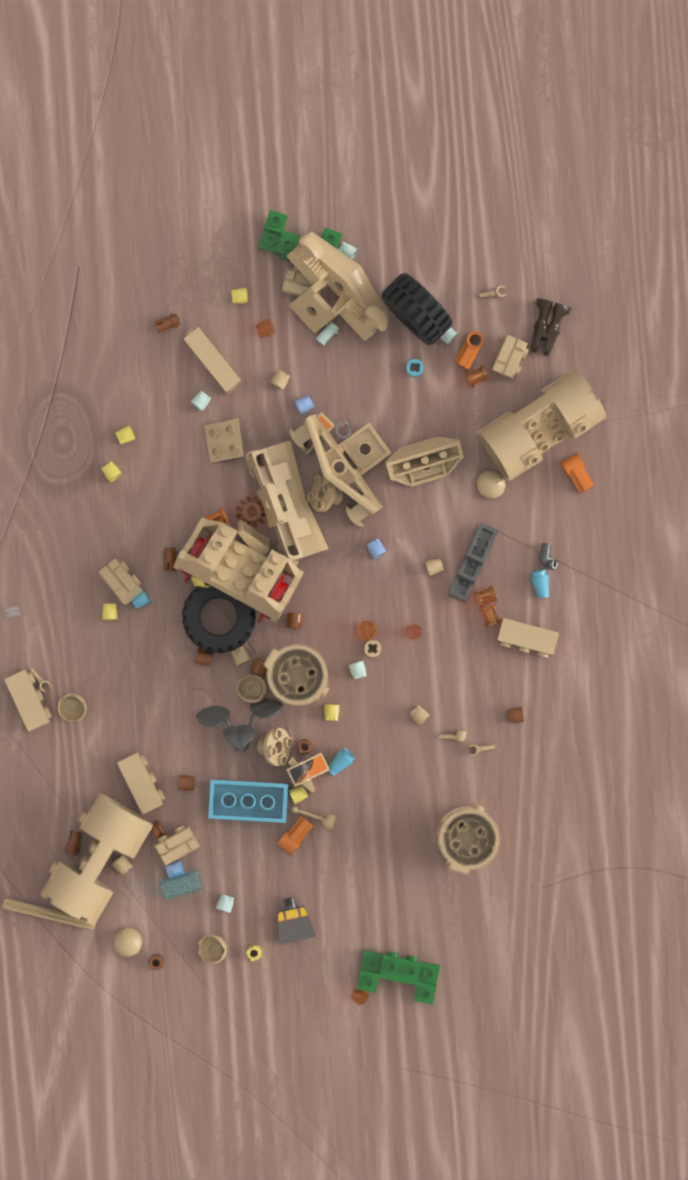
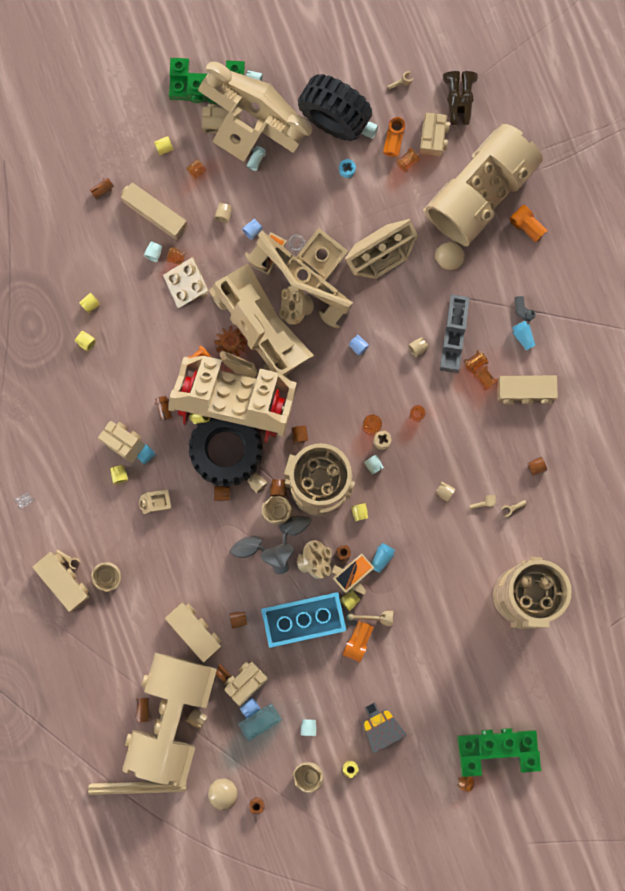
camera: 20 degrees left, 5 degrees down
none -> tan bracket [139,490,171,515]
none -> clear orange hose [166,247,186,265]

